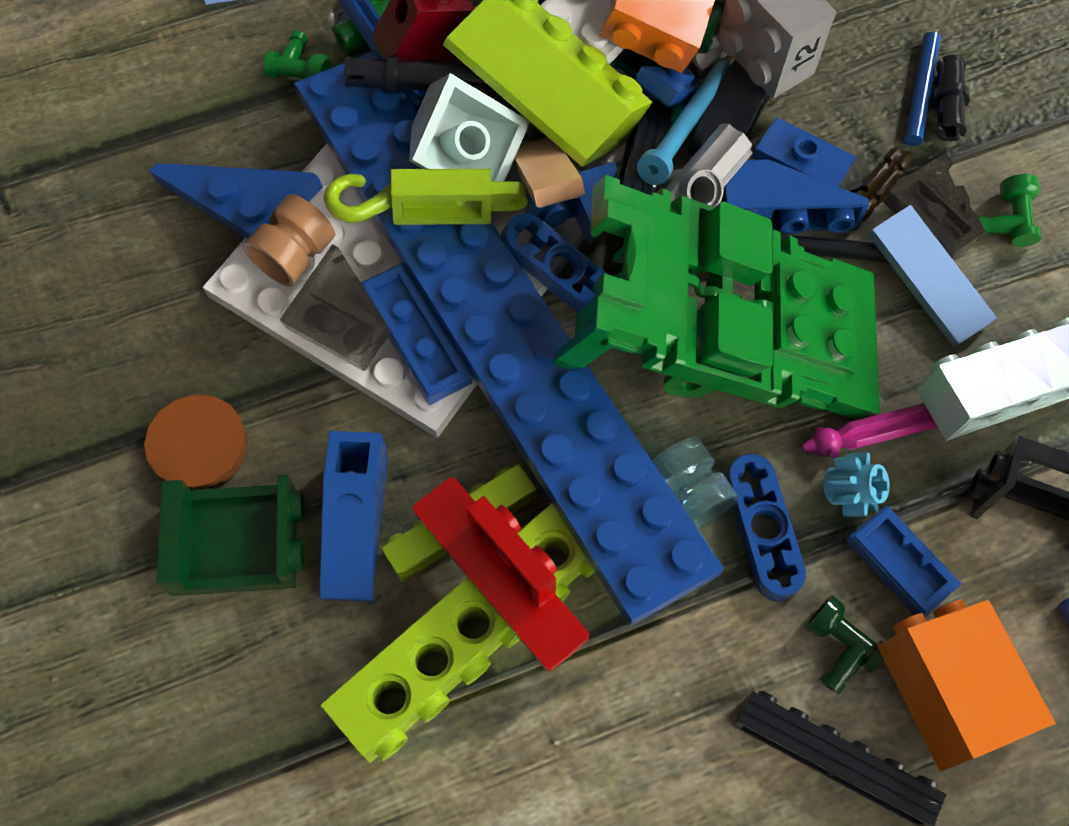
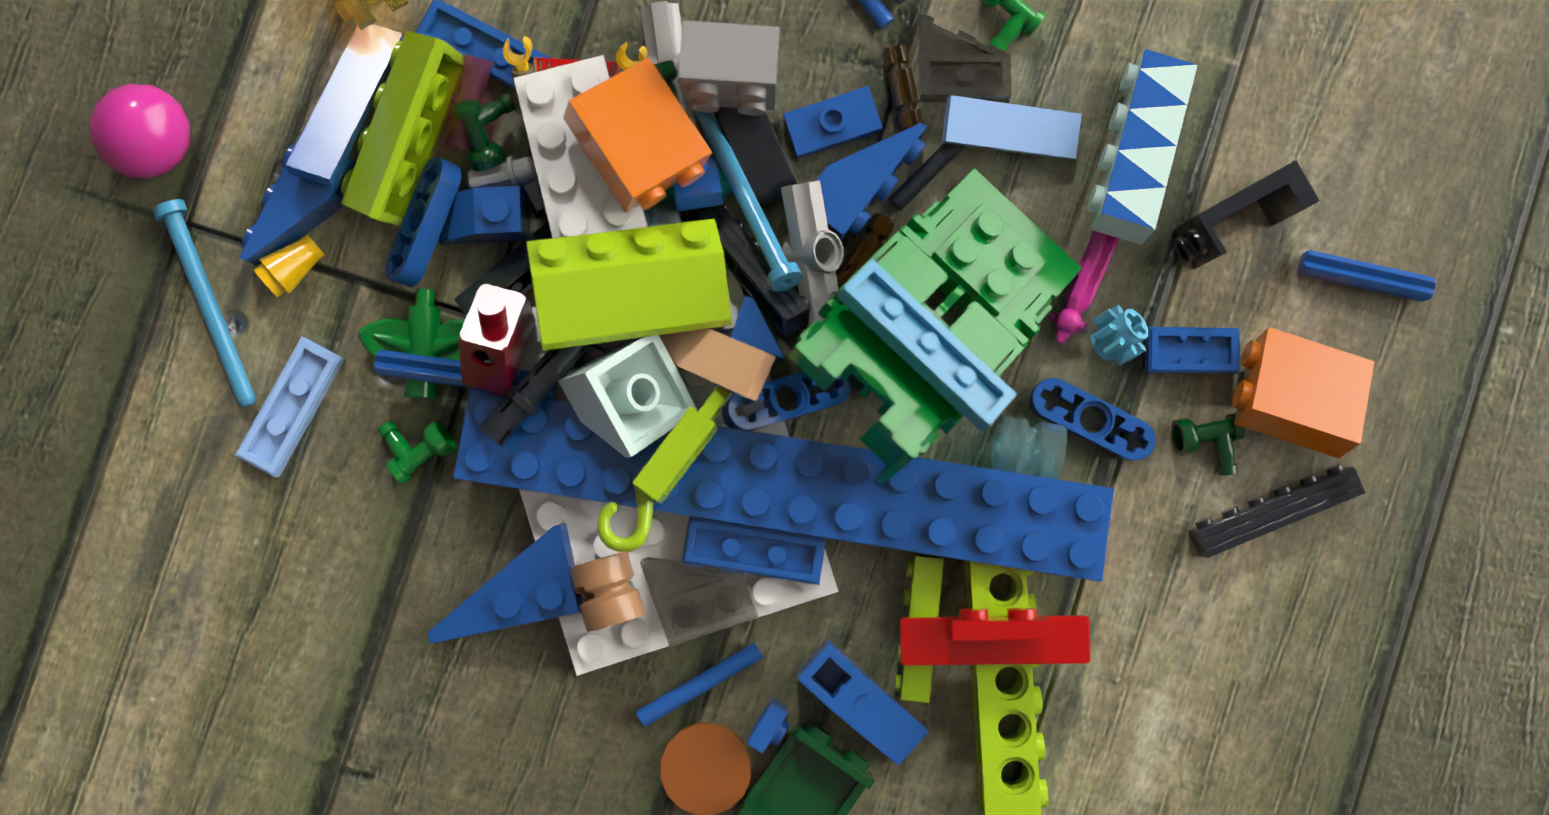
camera: 50 degrees left, 20 degrees up
none -> blue bar [636,642,764,727]
none -> blue plate [747,697,790,754]
none -> plate [836,259,1017,432]

